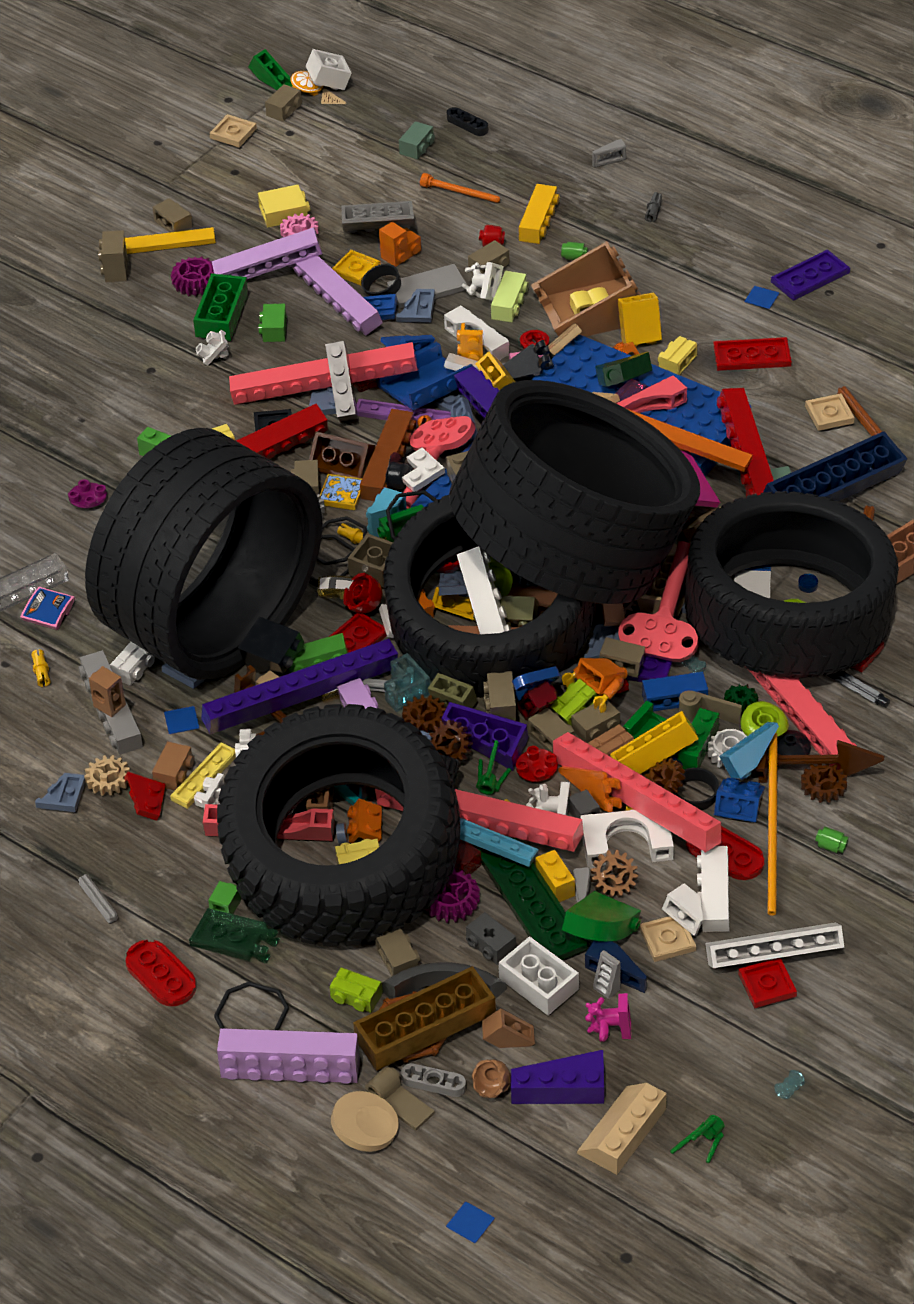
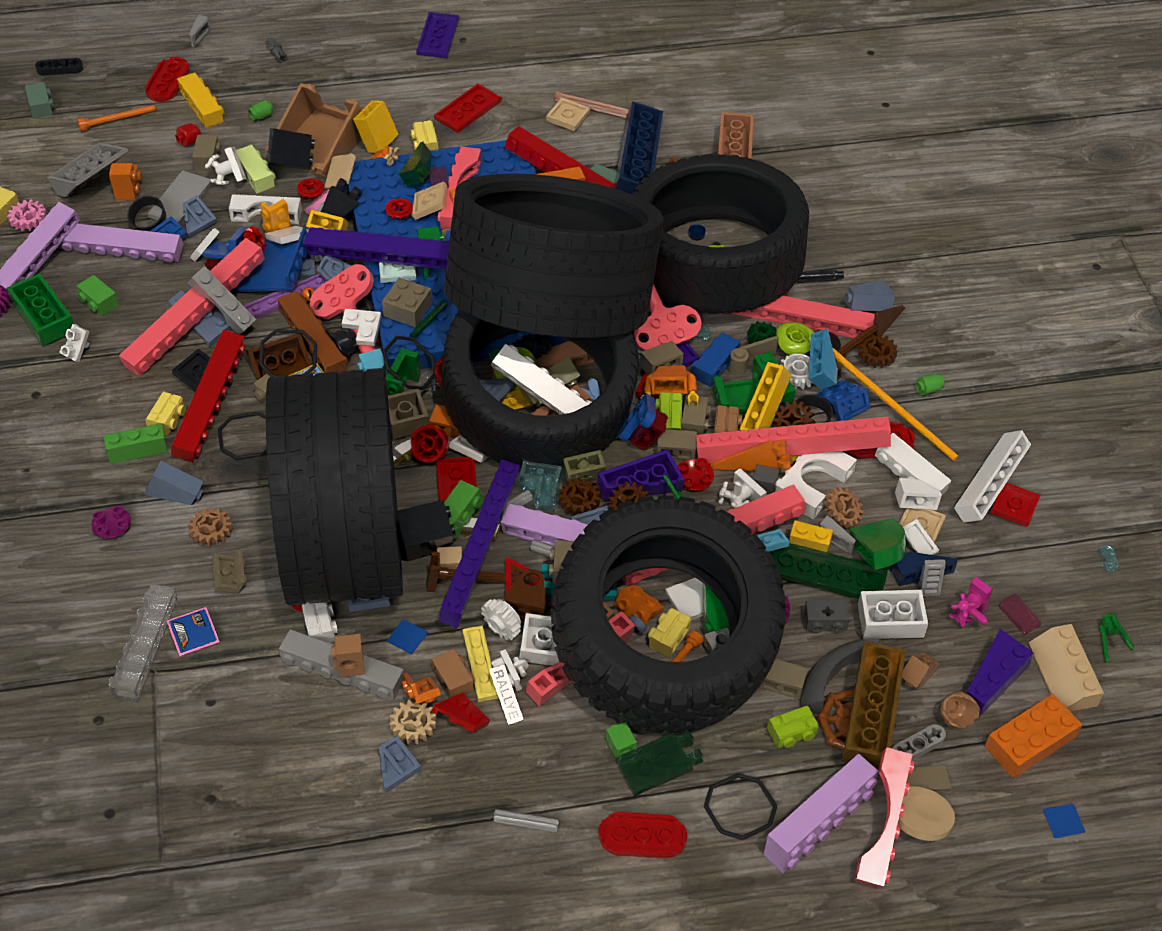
camera: 50 degrees left, 5 degrees up
yellow pin [31,649,50,687] -> none
yellow tile [332,250,381,286] -> none
dark tan brick [483,671,516,721] -> none
light yellow brick [570,287,609,315] -> none
blue sticker [744,286,779,309] -> none
none -> red tile [145,57,190,102]
none -> white tile [190,228,219,261]
none -> red gear [244,226,267,251]
none -> black piece [259,329,317,377]
none -> black slope [267,128,315,170]
none -> tan plant [384,147,399,166]
none -> orange bracket [401,673,441,704]
none -> white sticker [489,665,523,725]
none -> sand blue slope [845,280,895,311]
none -> arch [854,747,914,888]
none -> white tile [903,519,939,555]
none -> orange brick [985,694,1083,779]
none -> clear pink tile [998,594,1041,635]

